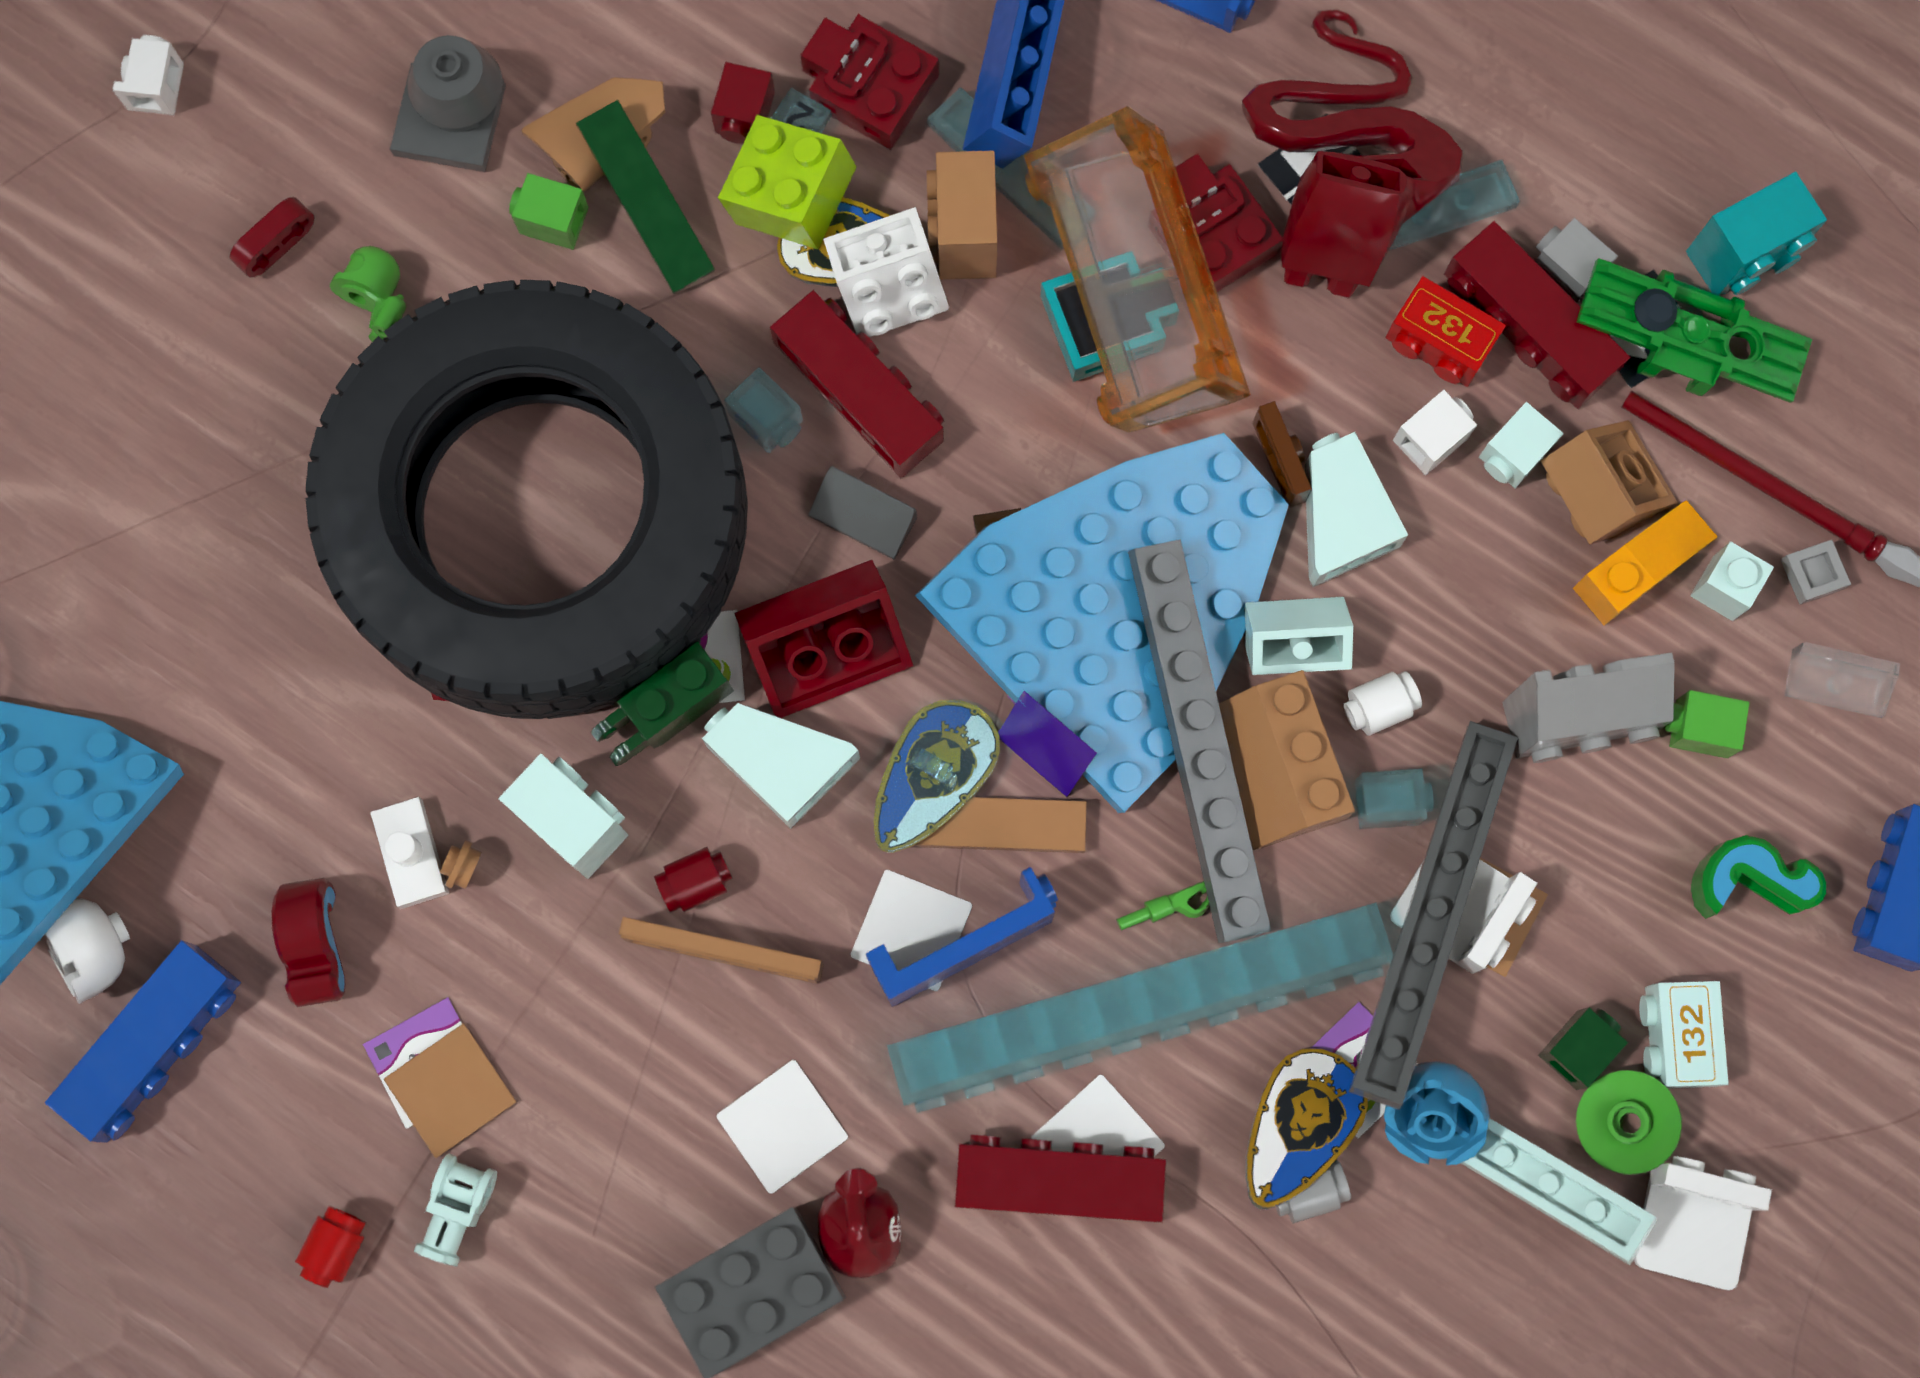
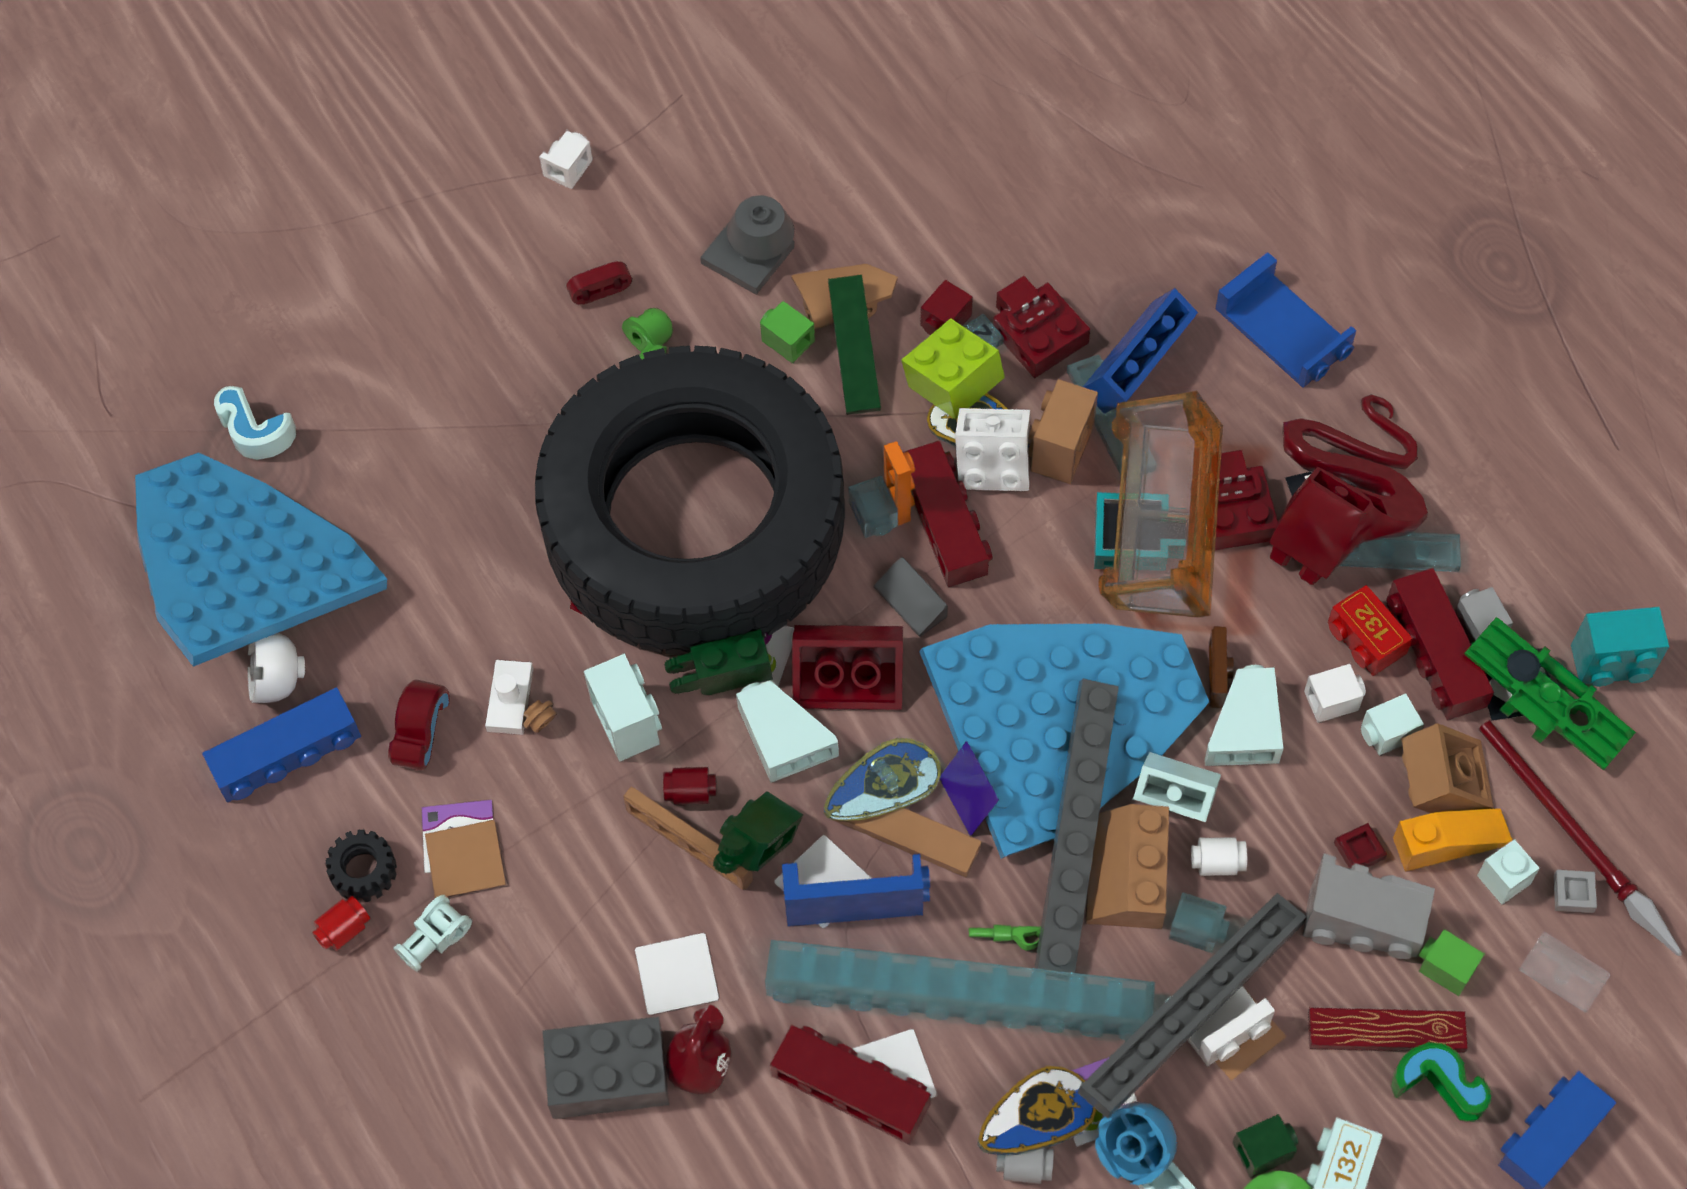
camera: 25 degrees right, 15 degrees down
none -> black tyre [325,829,397,902]
none -> dark green hinge [713,791,803,874]
none -> orange plate [884,441,915,526]
none -> dark red tile [1308,1008,1468,1053]
none -> dark red tile [1334,823,1387,868]

